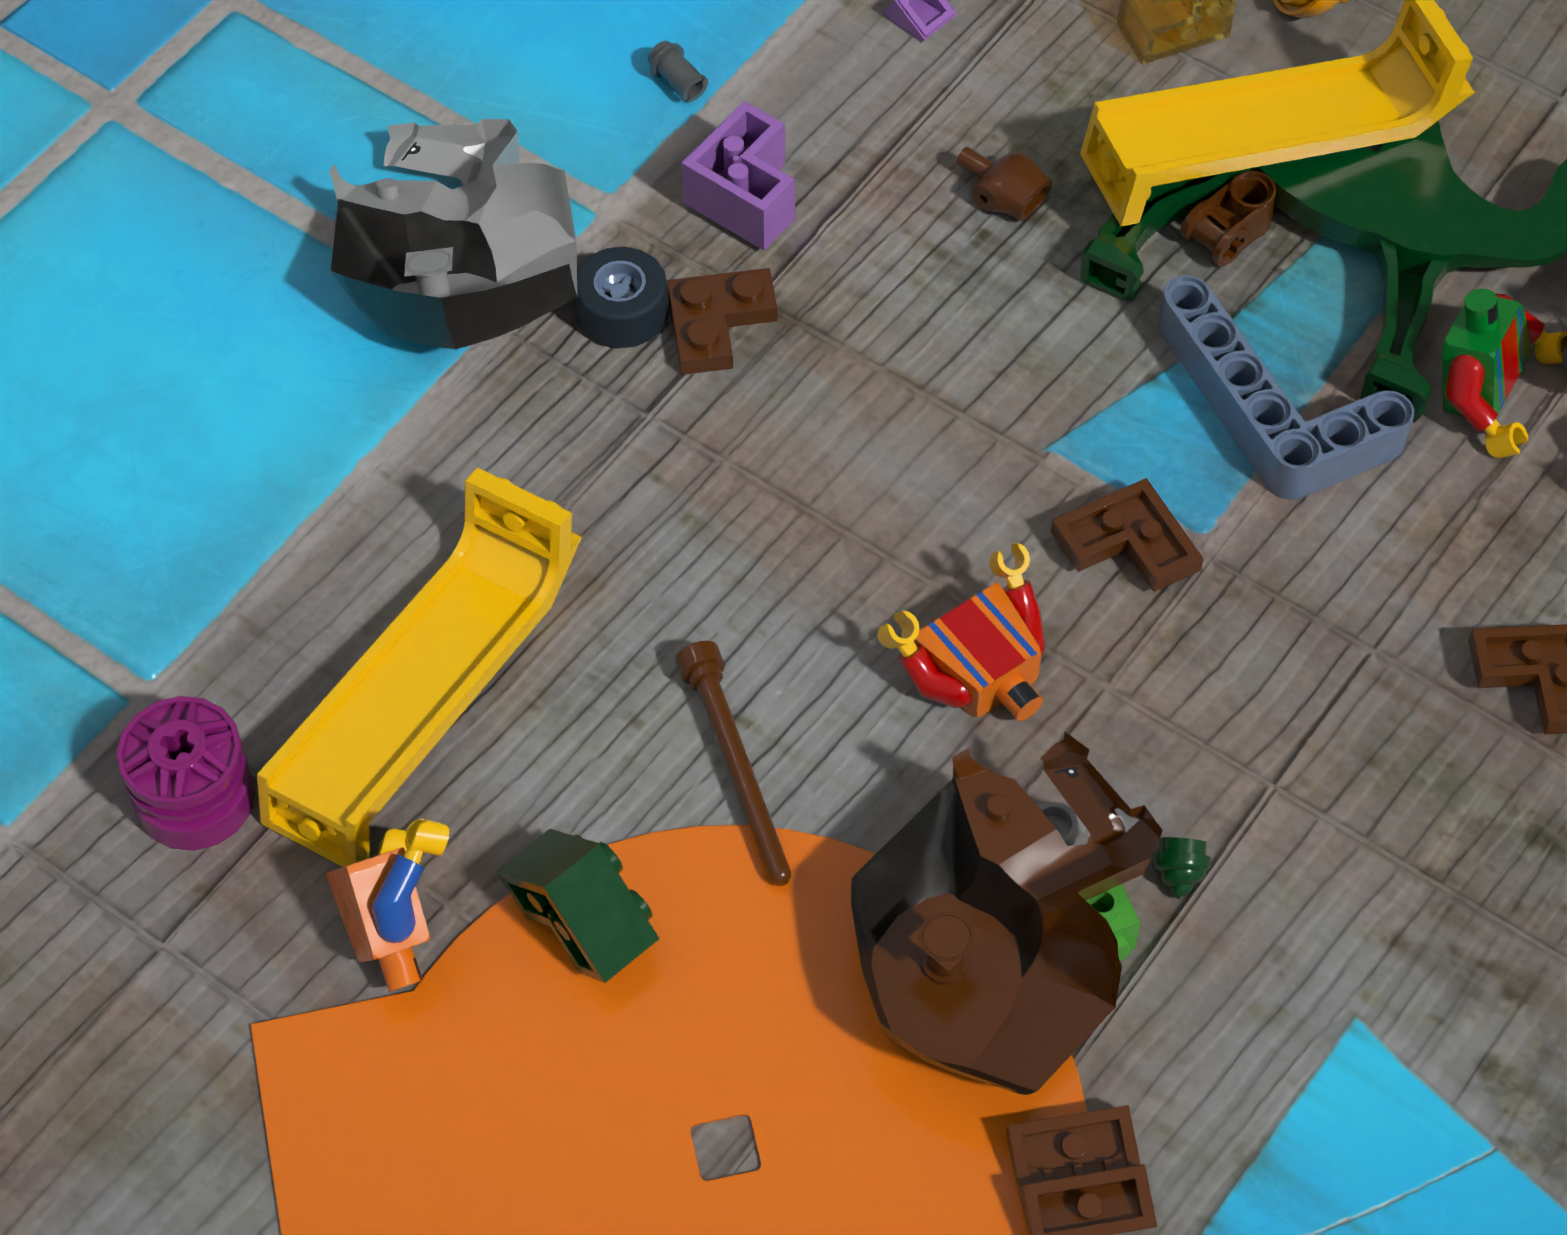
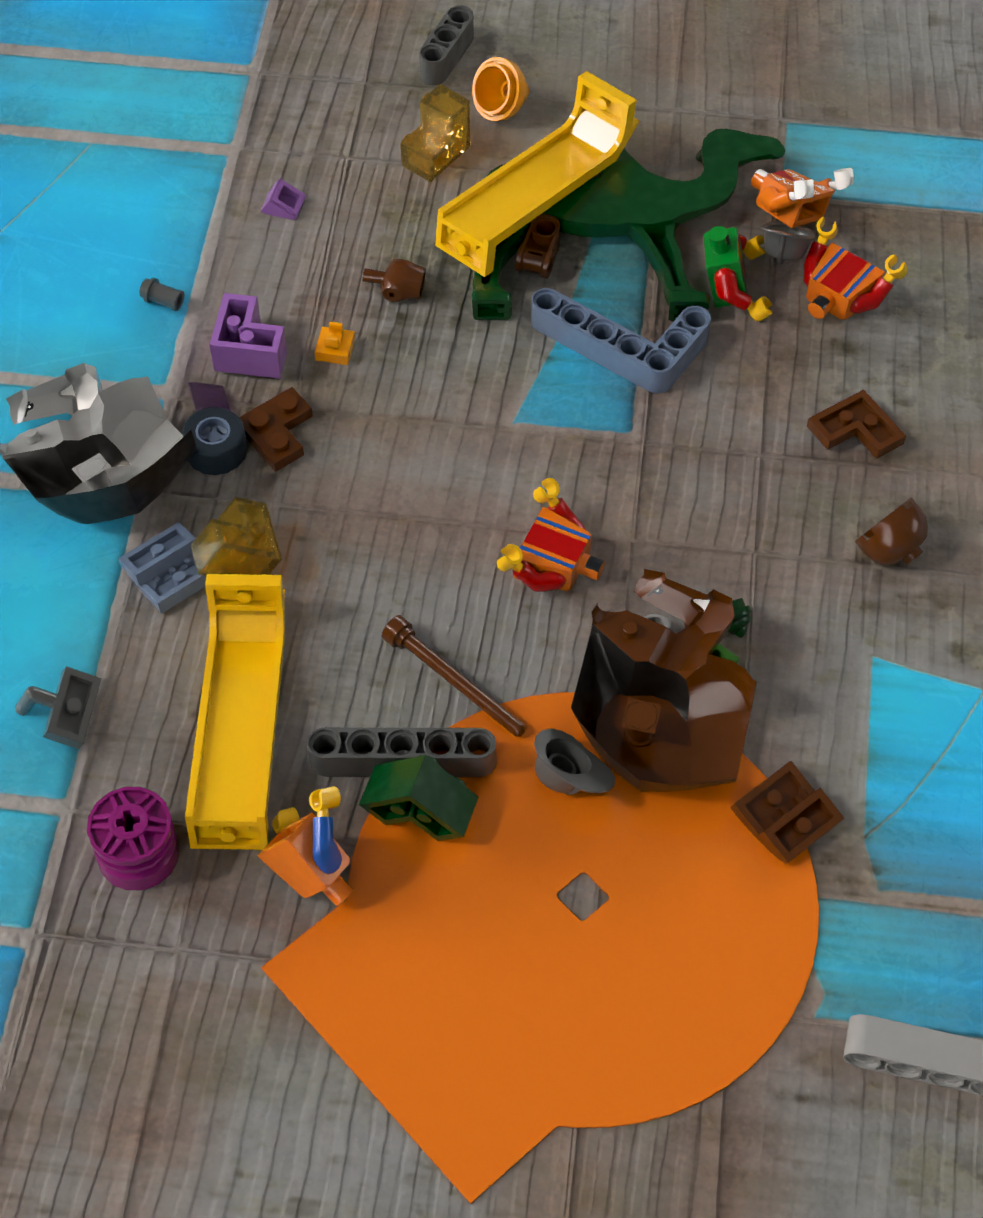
camera: 30 degrees left, 0 degrees up
reddish brown plate [1050,478,1204,592] -> none
none -> dark grey plate [15,666,102,749]
none -> sand blue slope [118,522,221,614]
none -> clear purple slope [188,382,231,413]
none -> clear yellow brick [191,497,283,576]
none -> dark grey beam [307,727,497,777]
none -> light orange tile [315,321,355,365]
none -> dark grey piece [534,729,615,795]
none -> reddish brown cylinder [855,497,928,565]

